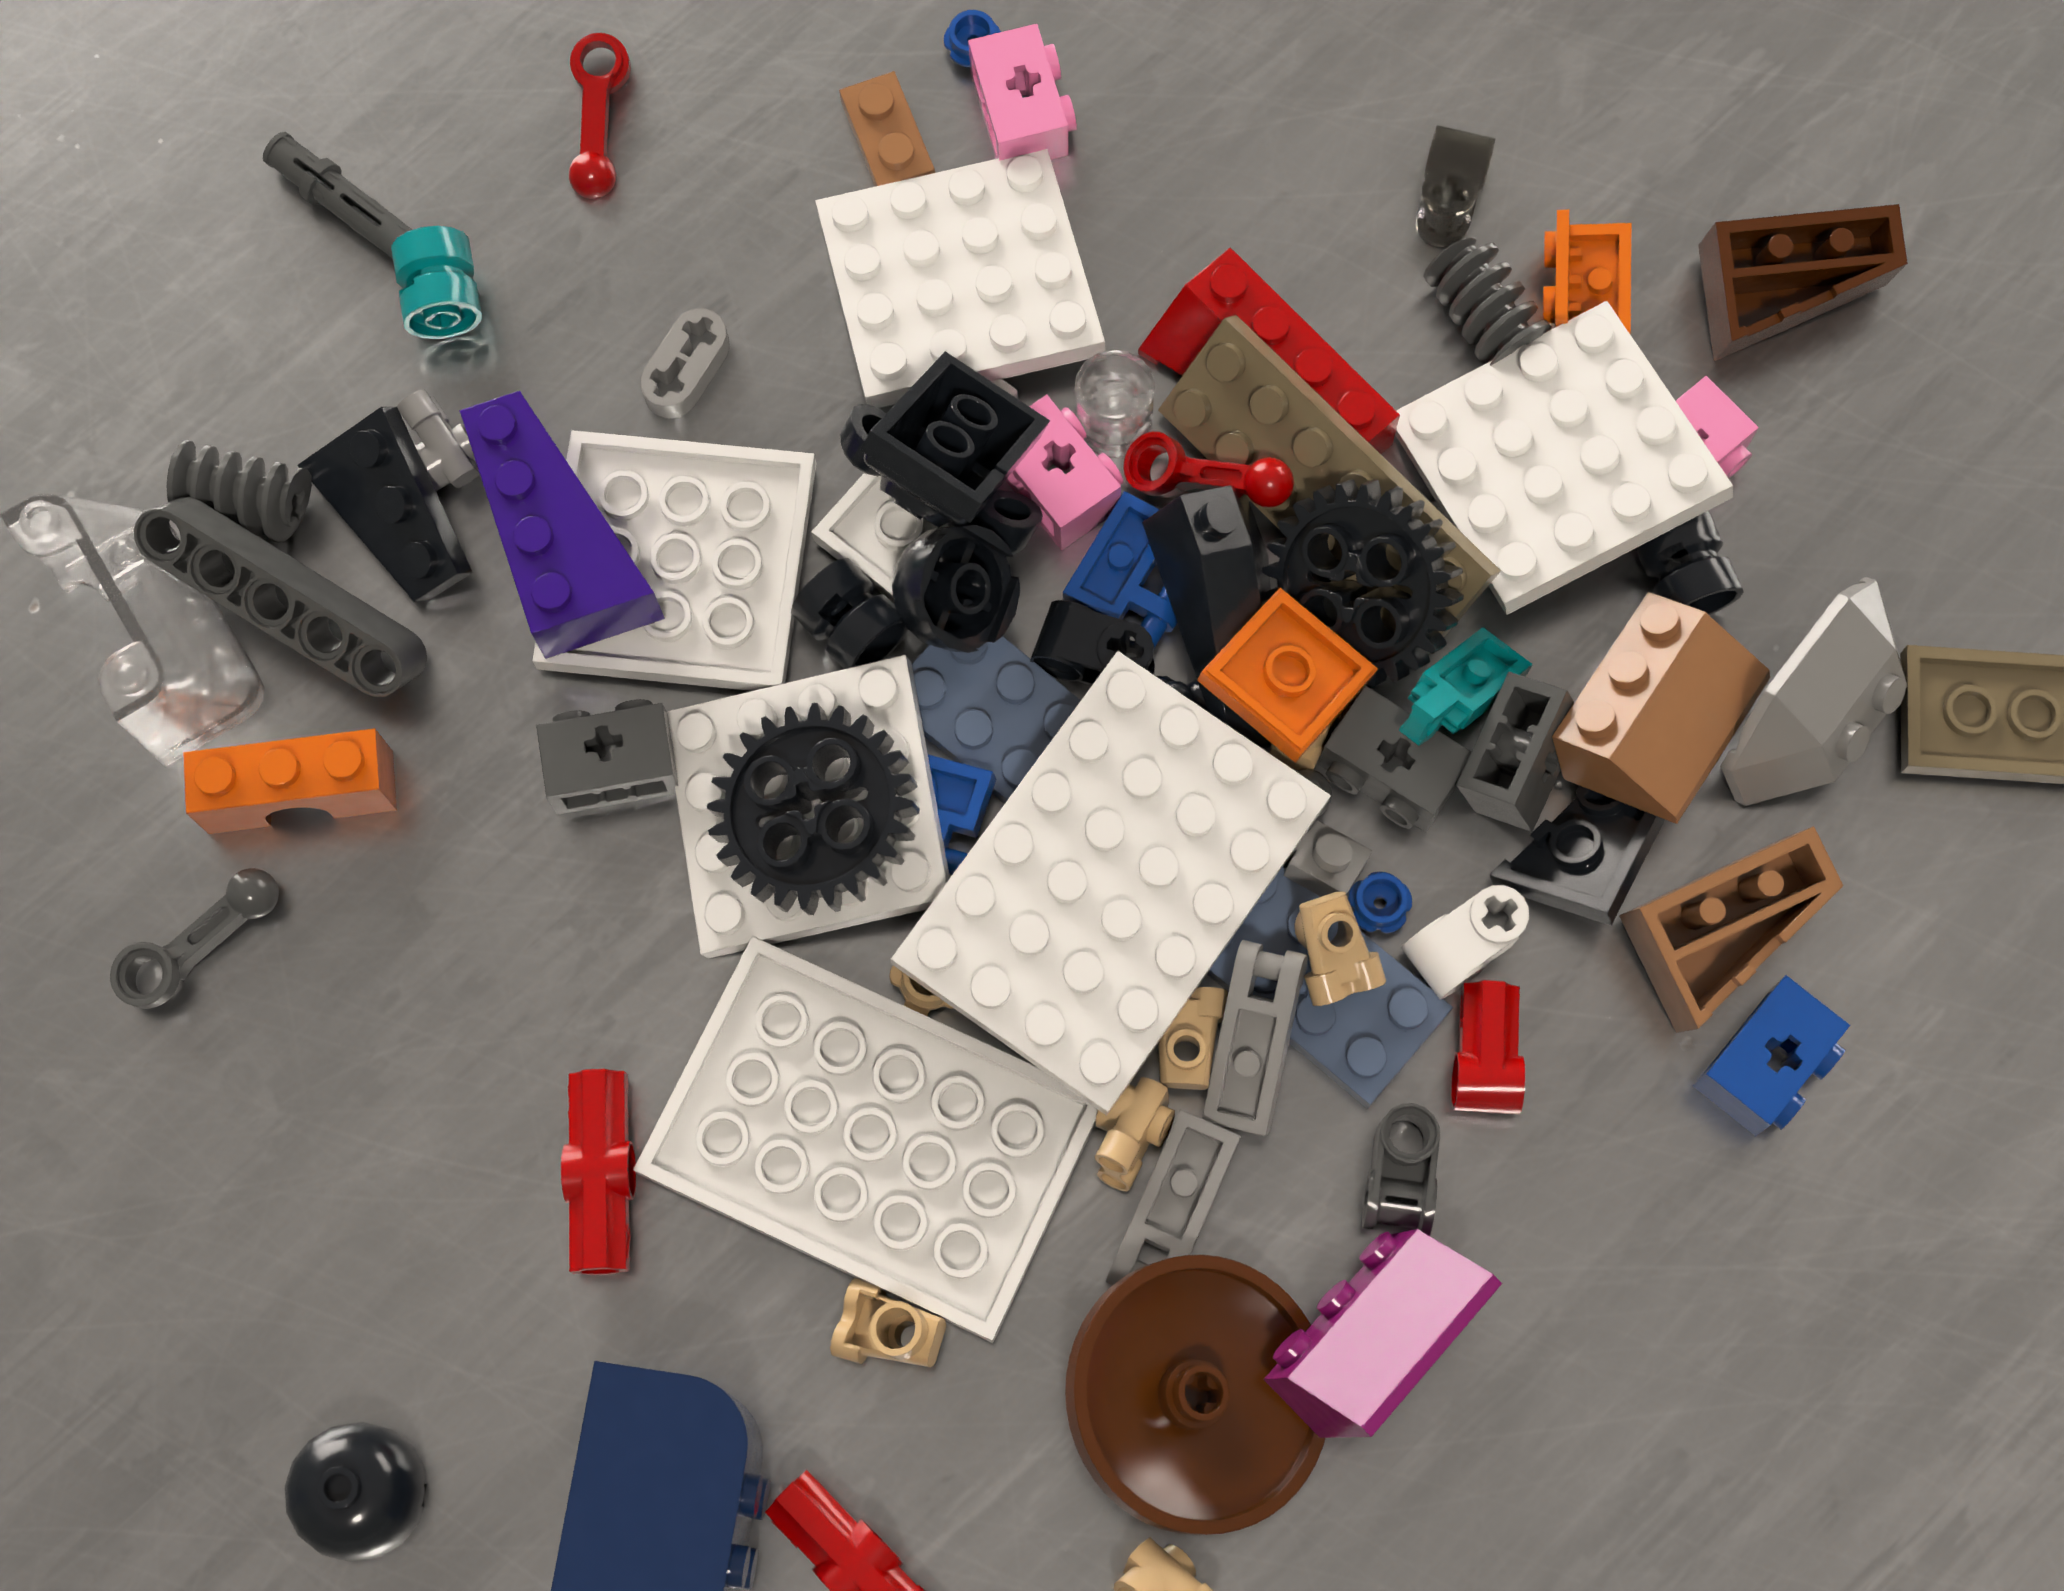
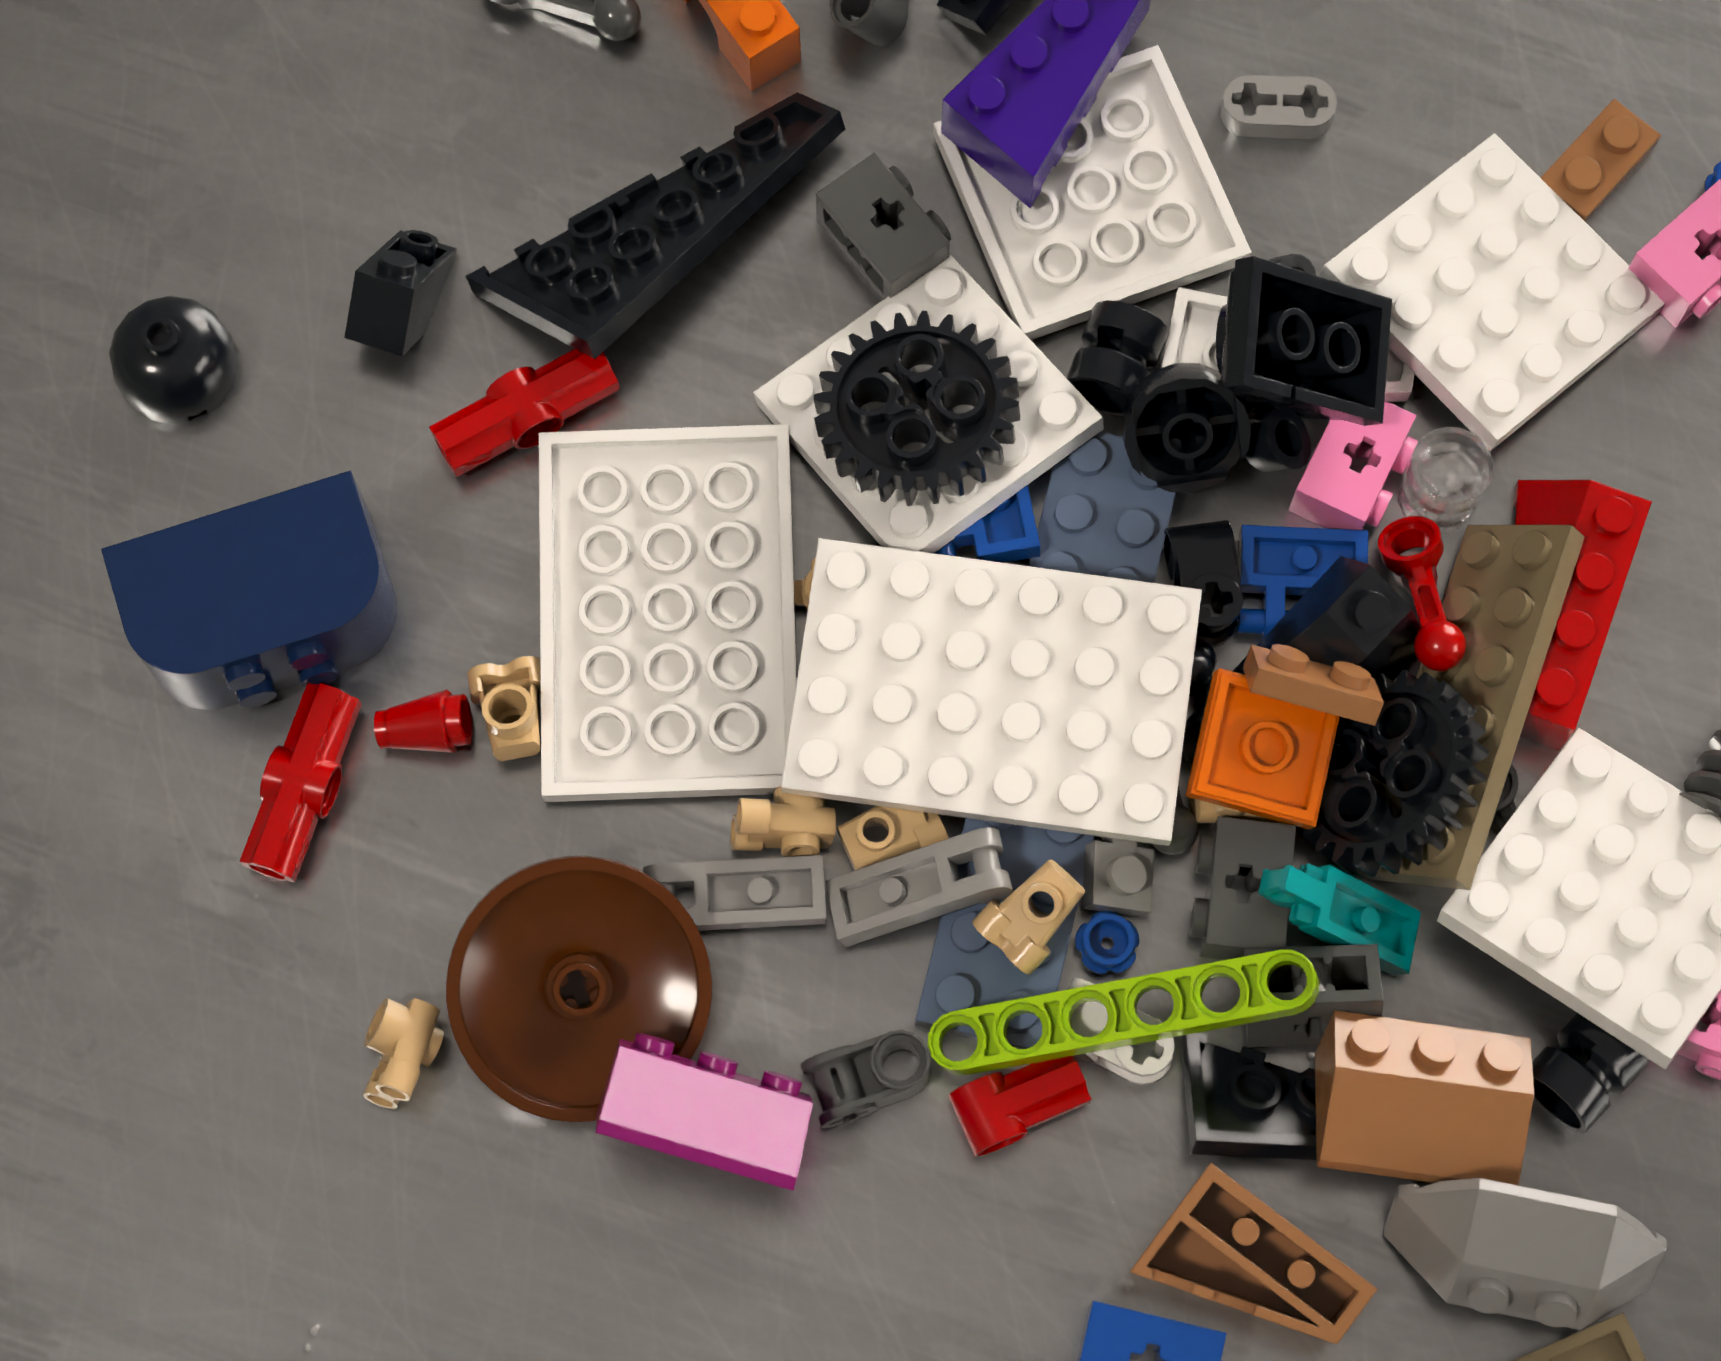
camera: 60 degrees right, 0 degrees up
none -> black slope [344,230,457,356]
none -> red cone [374,689,473,753]
none -> black wing [465,92,845,359]
none -> lime beam [928,950,1319,1075]
none -> medium nougat plate [1243,644,1384,726]

